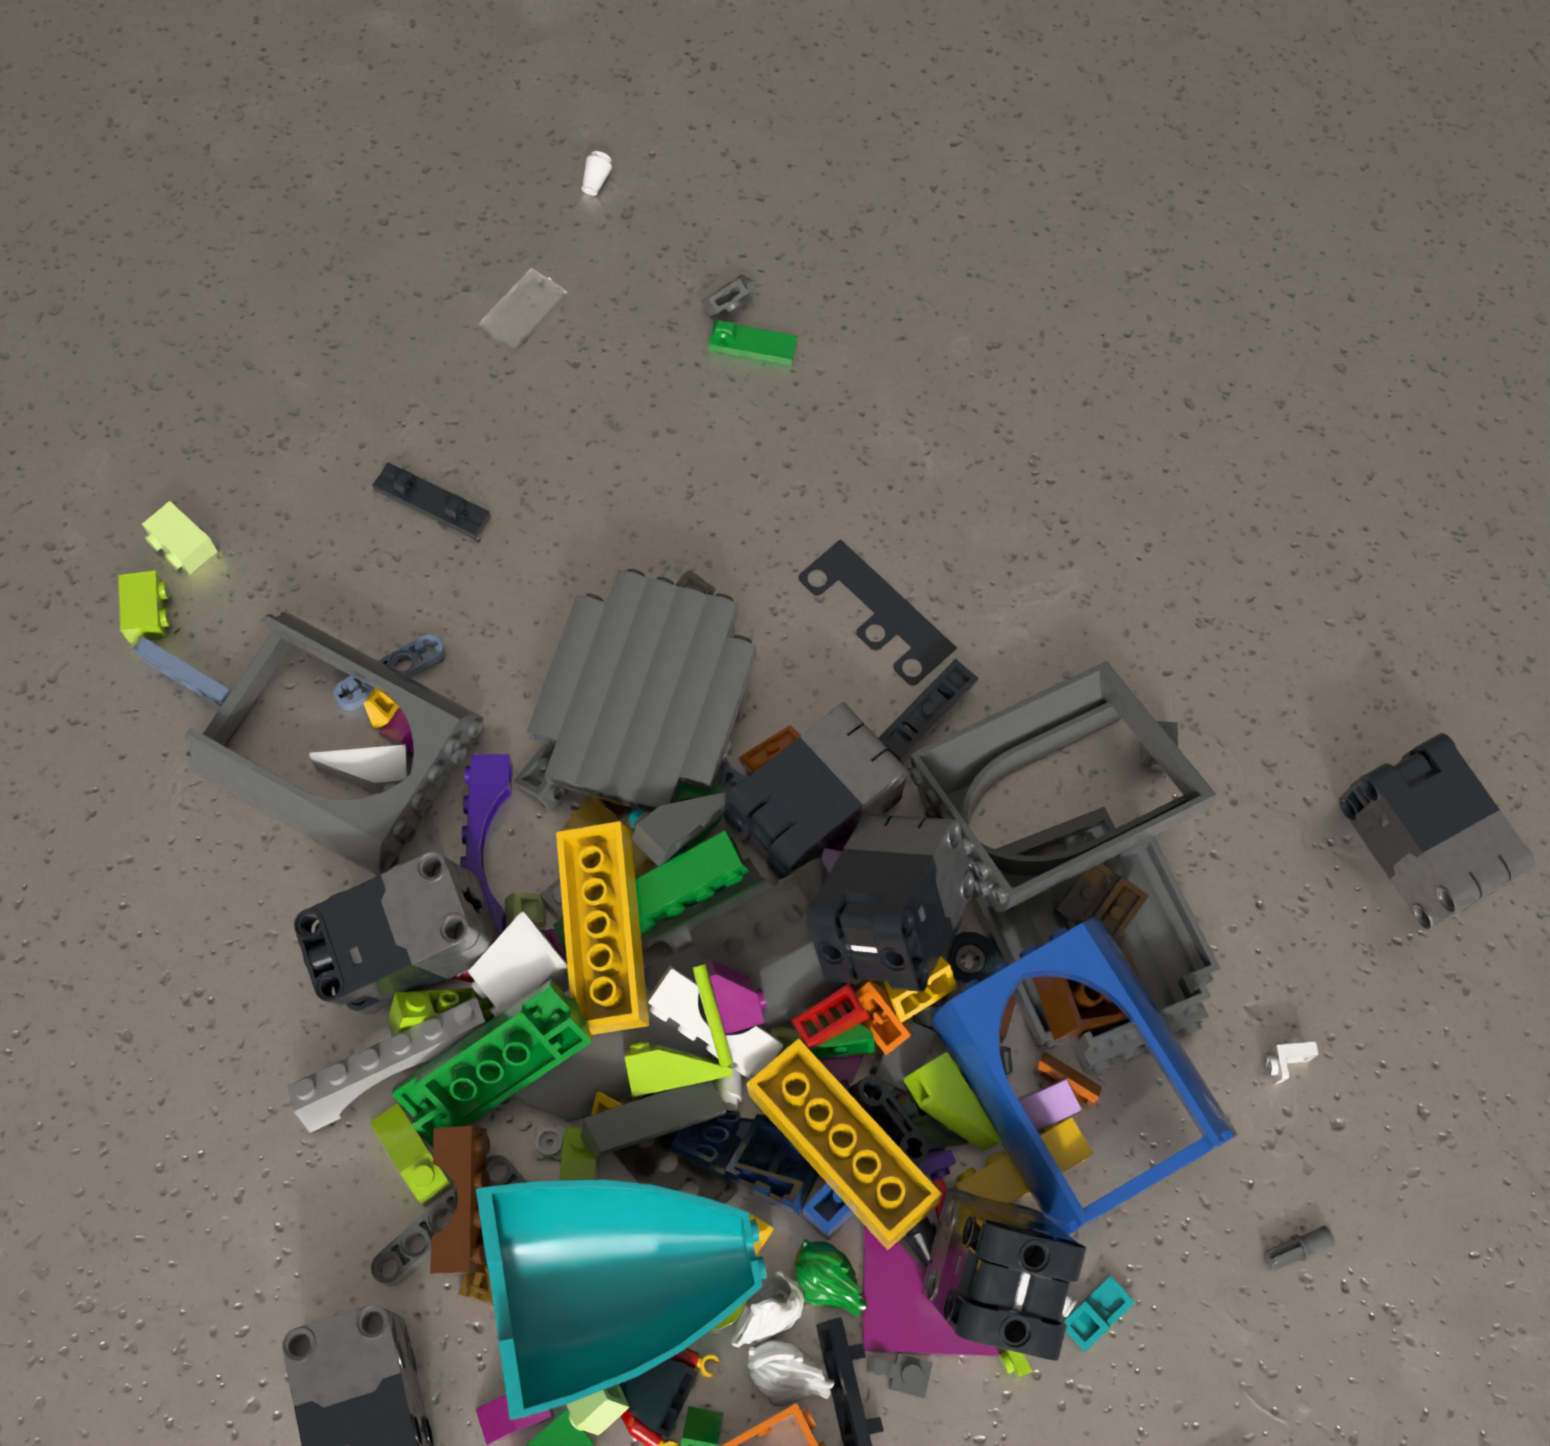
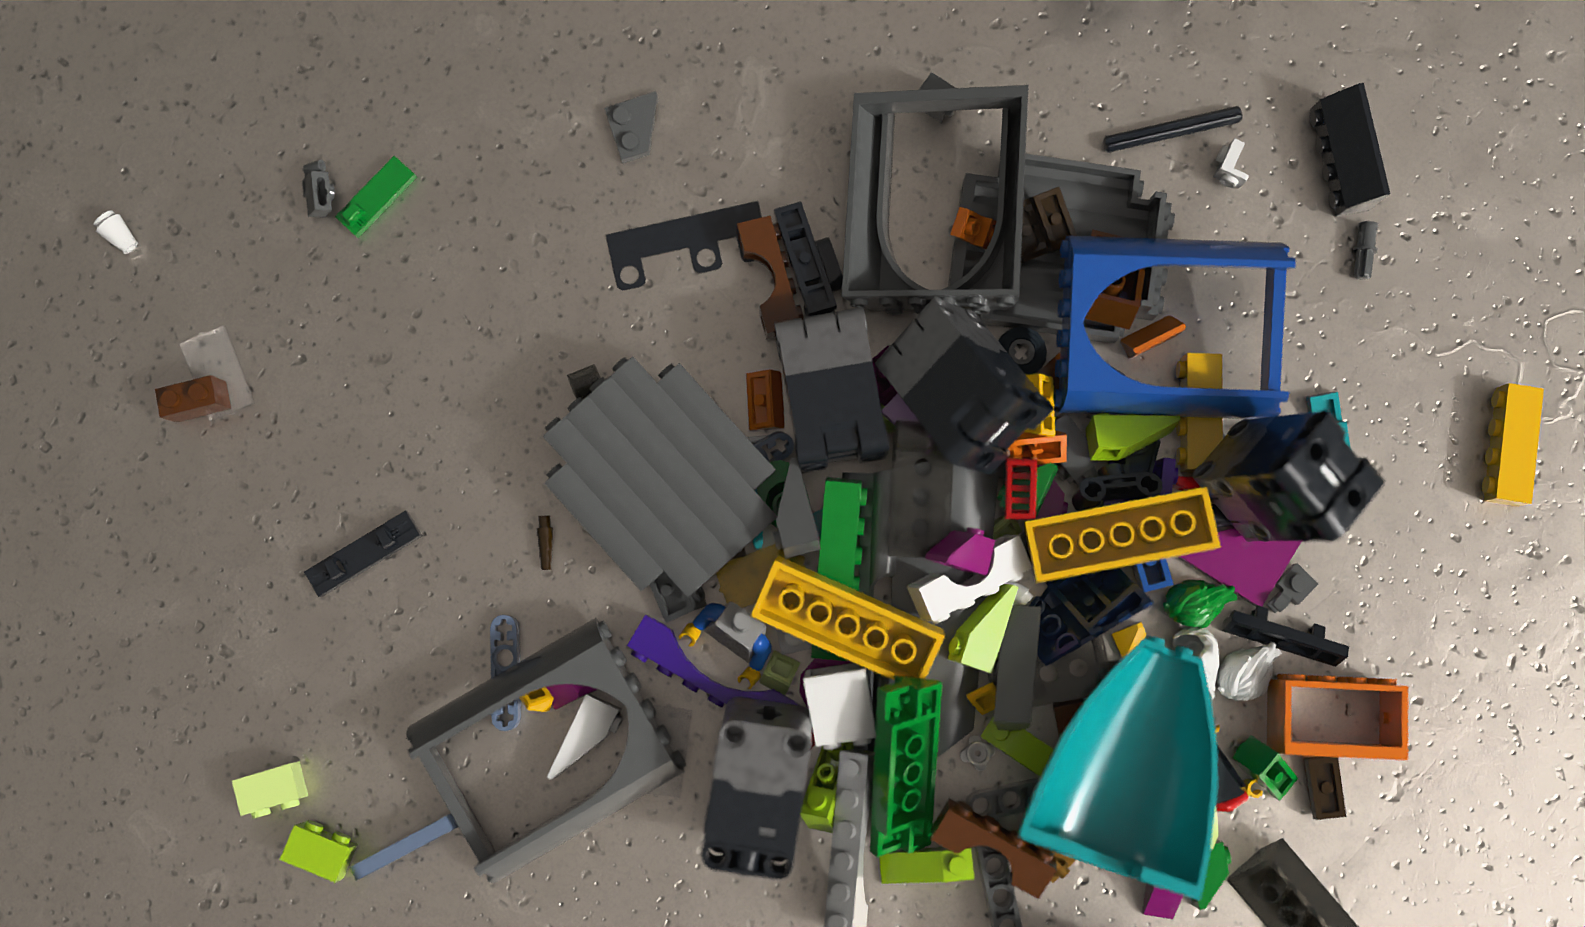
camera: 55 degrees left, 15 degrees up
lime bar [692,964,734,1068] -> none
lavender slope [1018,1078,1082,1130] -> none
none -> reddish brown brick [155,375,231,423]
none -> dark brown animal [537,515,553,570]
none -> dark grey wing [604,91,658,163]
none -> torso [679,601,772,689]
none -> reddish brown arch [736,215,804,340]
none -> black beam [815,237,843,292]
none -> orange slope [950,207,996,250]
none -> black axle [1103,106,1243,153]
none -> black slope [1309,83,1391,217]

